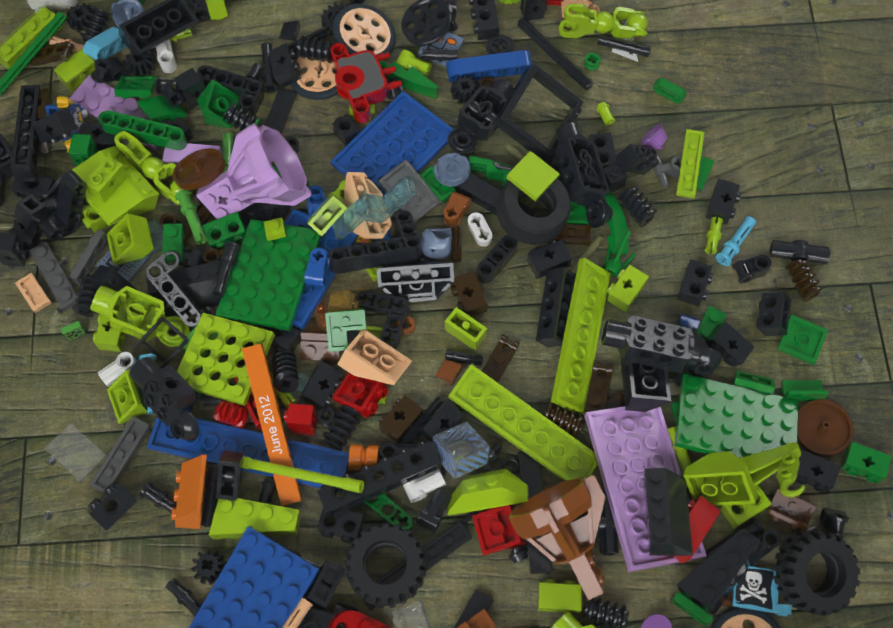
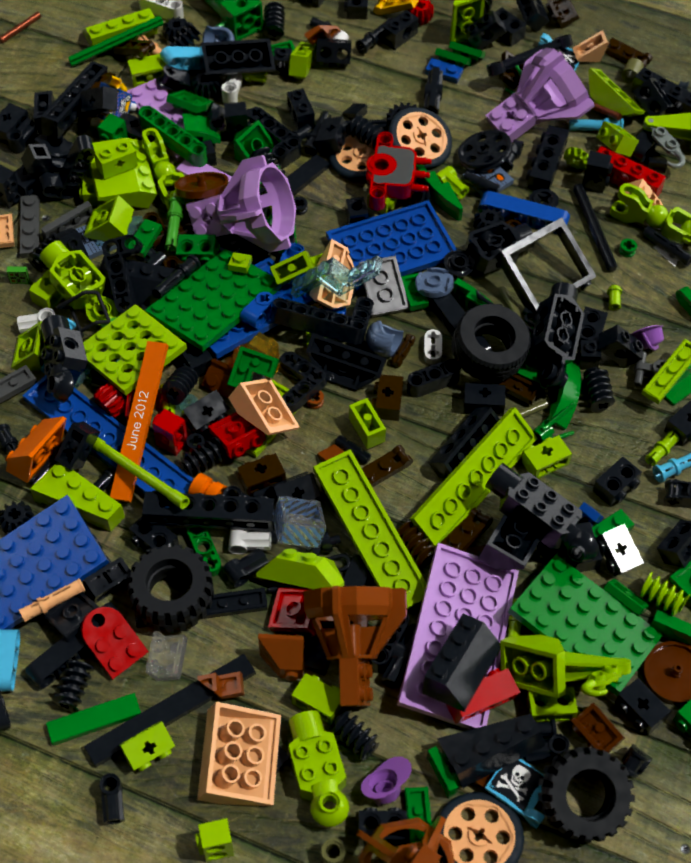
camera: 25 degrees right, 10 degrees down
dark orange piece [443,191,471,229] -> none
lime tile [506,151,560,202] -> none
none -> dark orange slope [258,634,305,681]
none -> black brick [287,88,315,130]
none -> lime piece [640,572,691,616]

